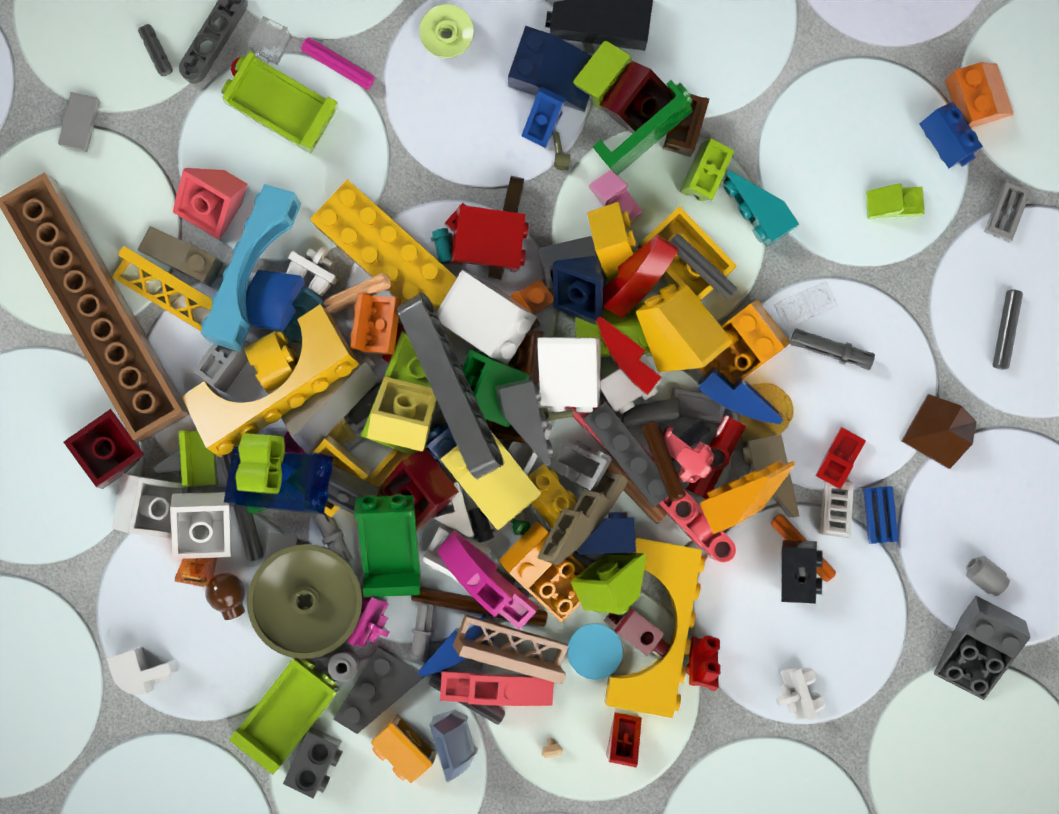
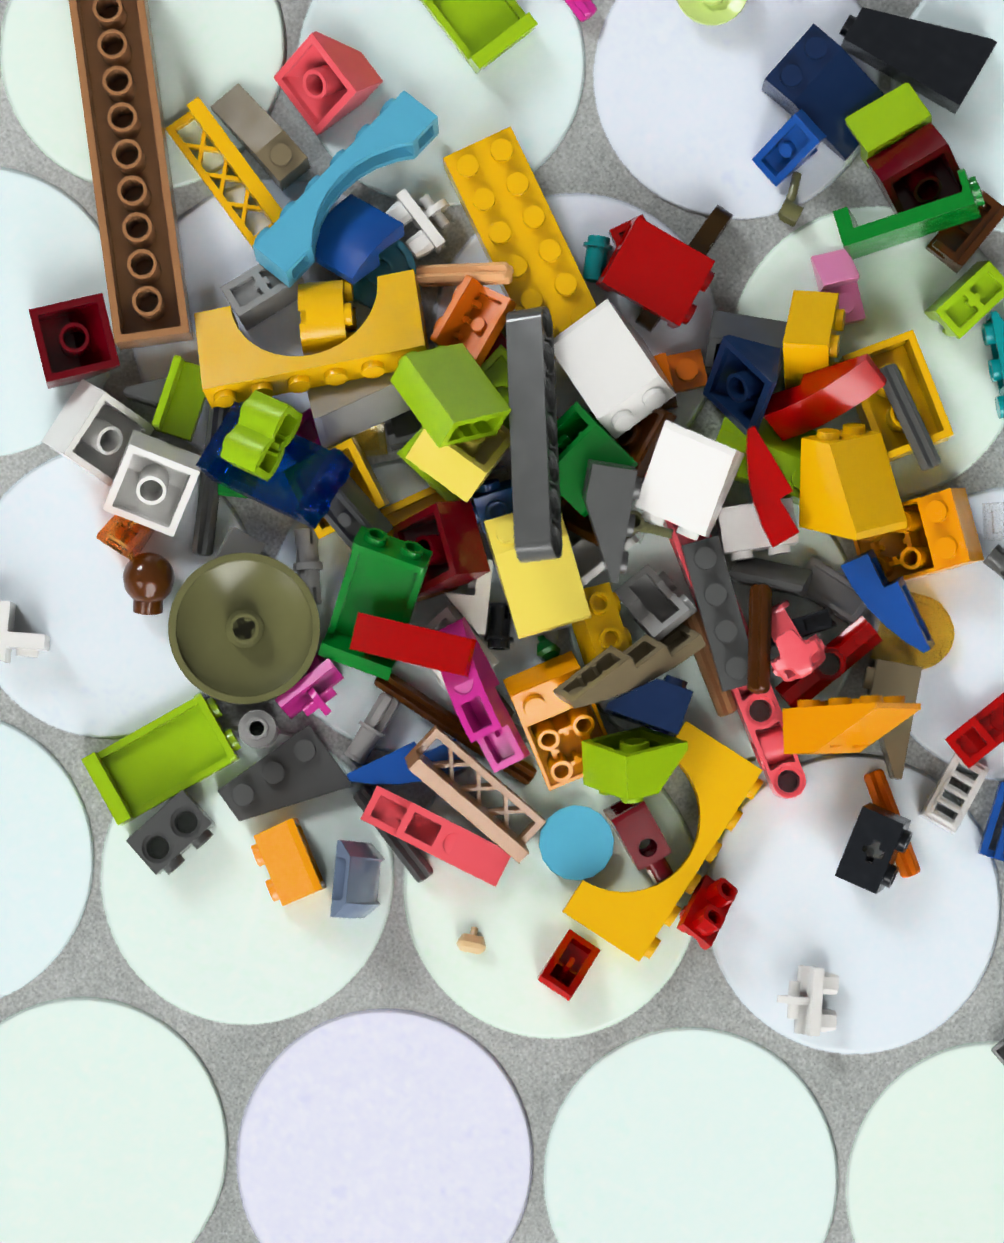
camera: 30 degrees right, 0 degrees up
none -> red slope [349,612,477,677]
none -> lime brick [390,343,511,448]

